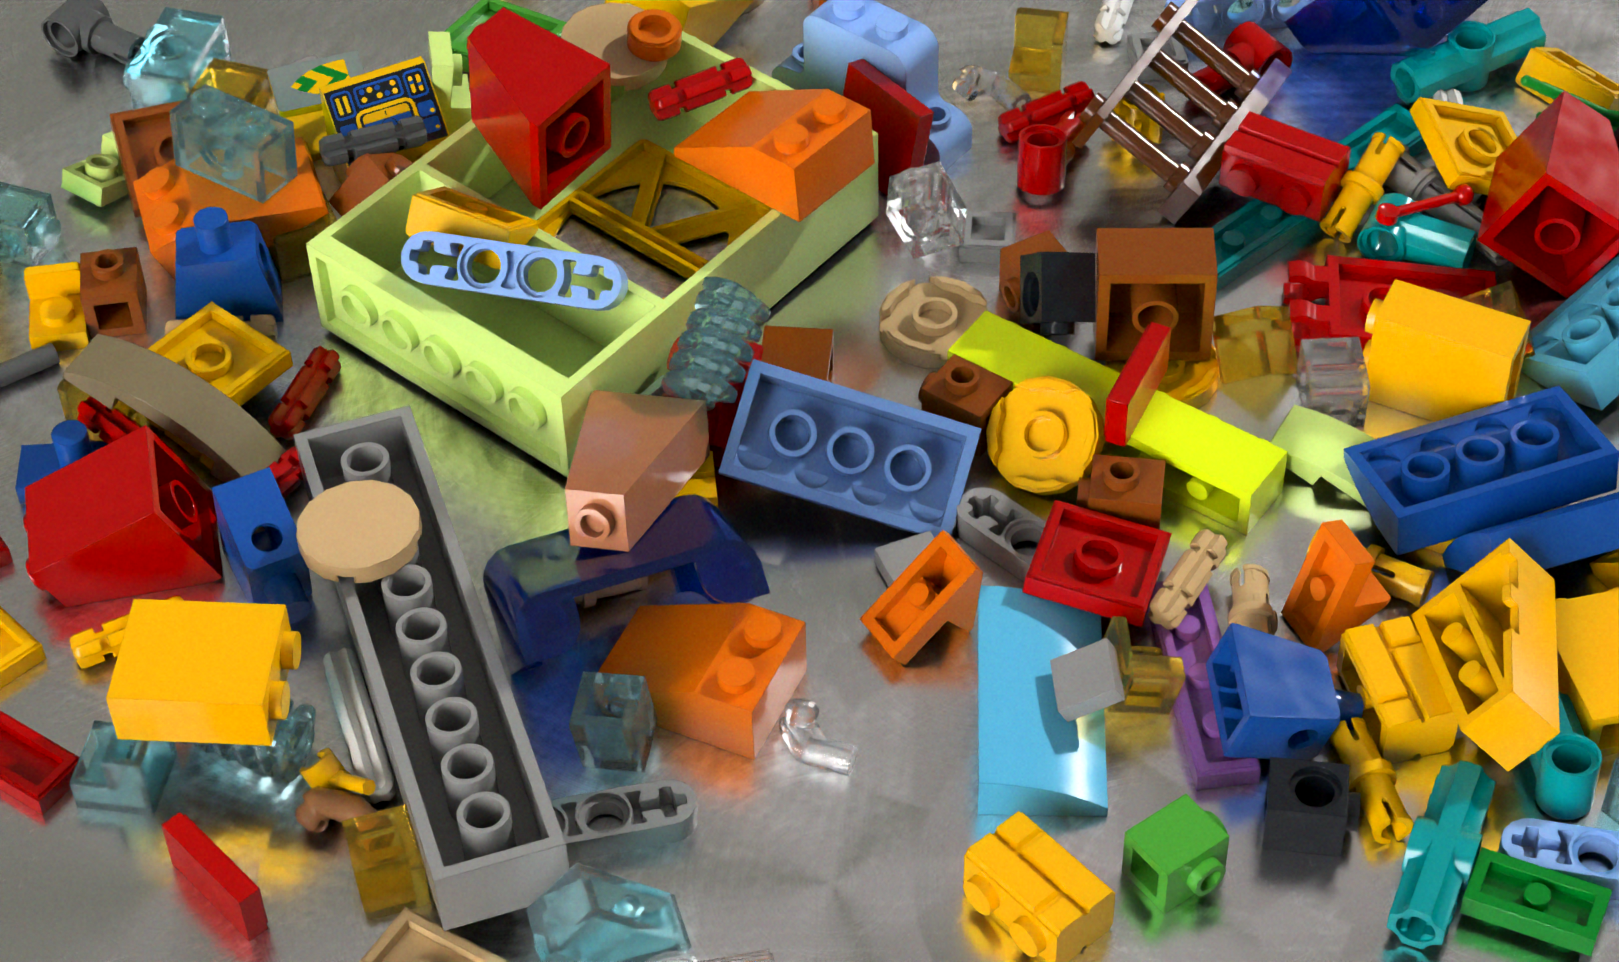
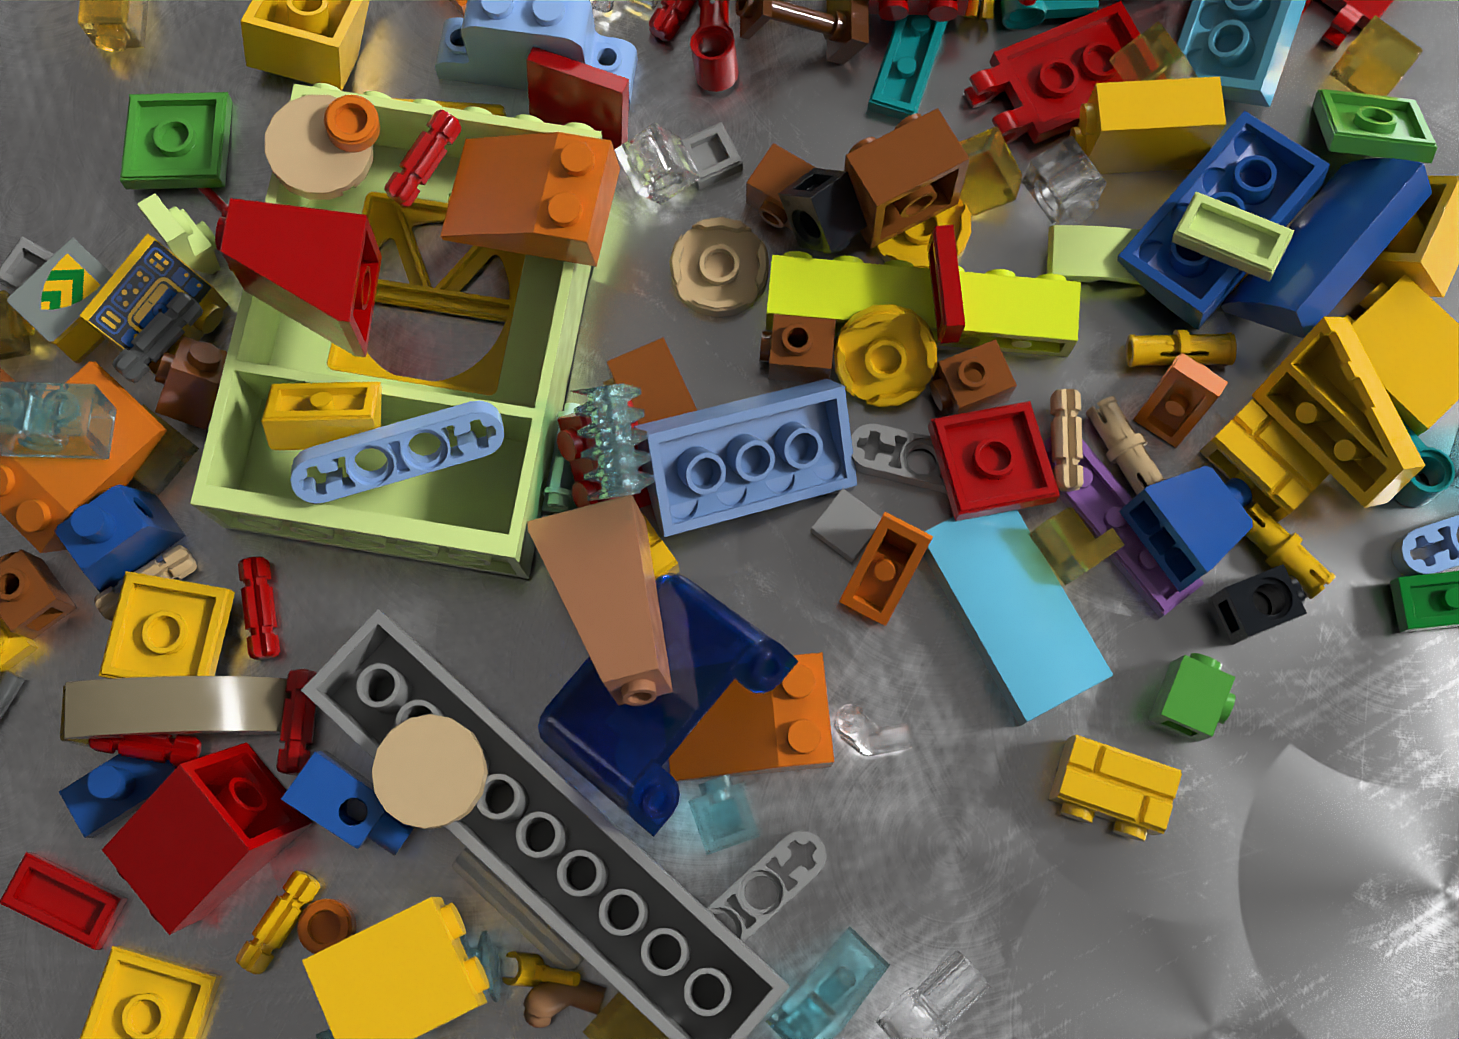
camera: 30 degrees left, 30 degrees up
light grey tile [1050,638,1125,722] -> none
teal piece [1387,760,1496,950] -> none
none -> yellowish green tile [1172,192,1295,282]

